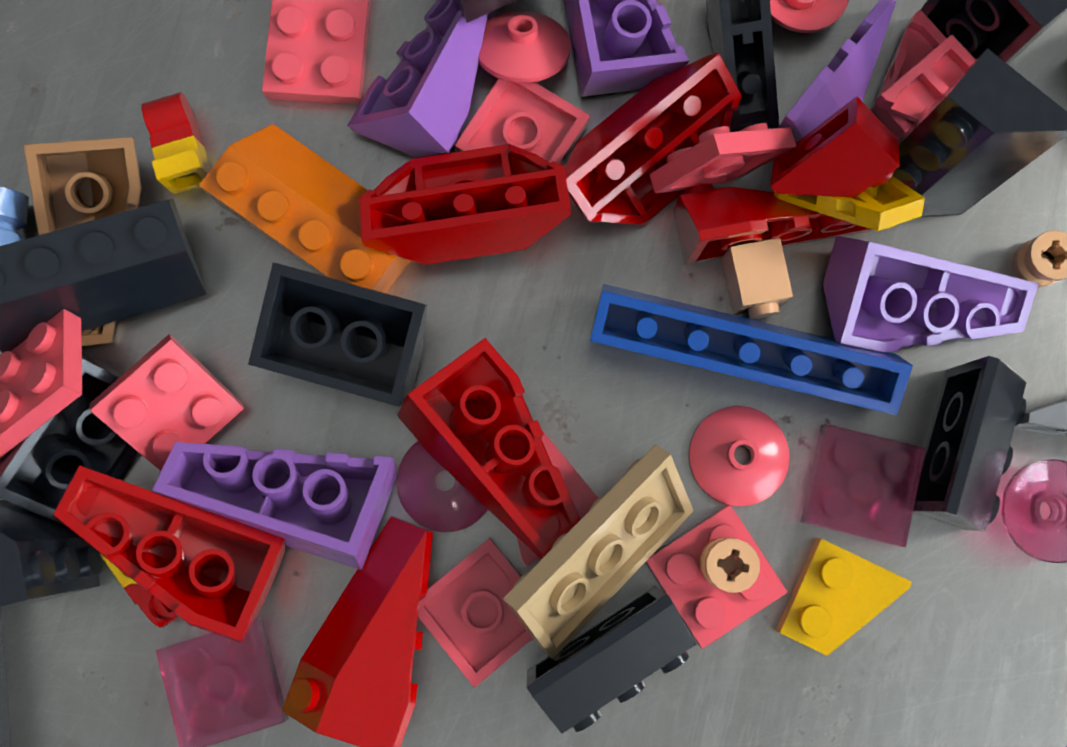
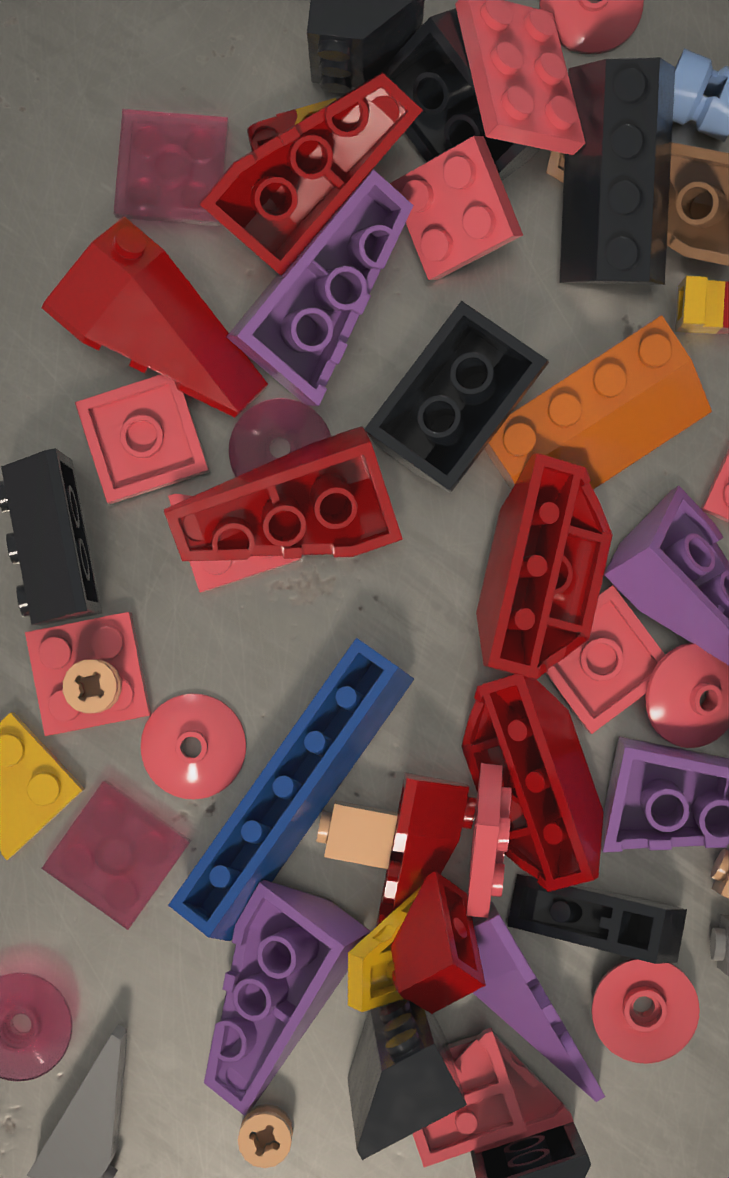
camera: 115 degrees right, 5 degrees up
tan plate [503,444,694,660] -> none
black slope [907,356,1027,531] -> none

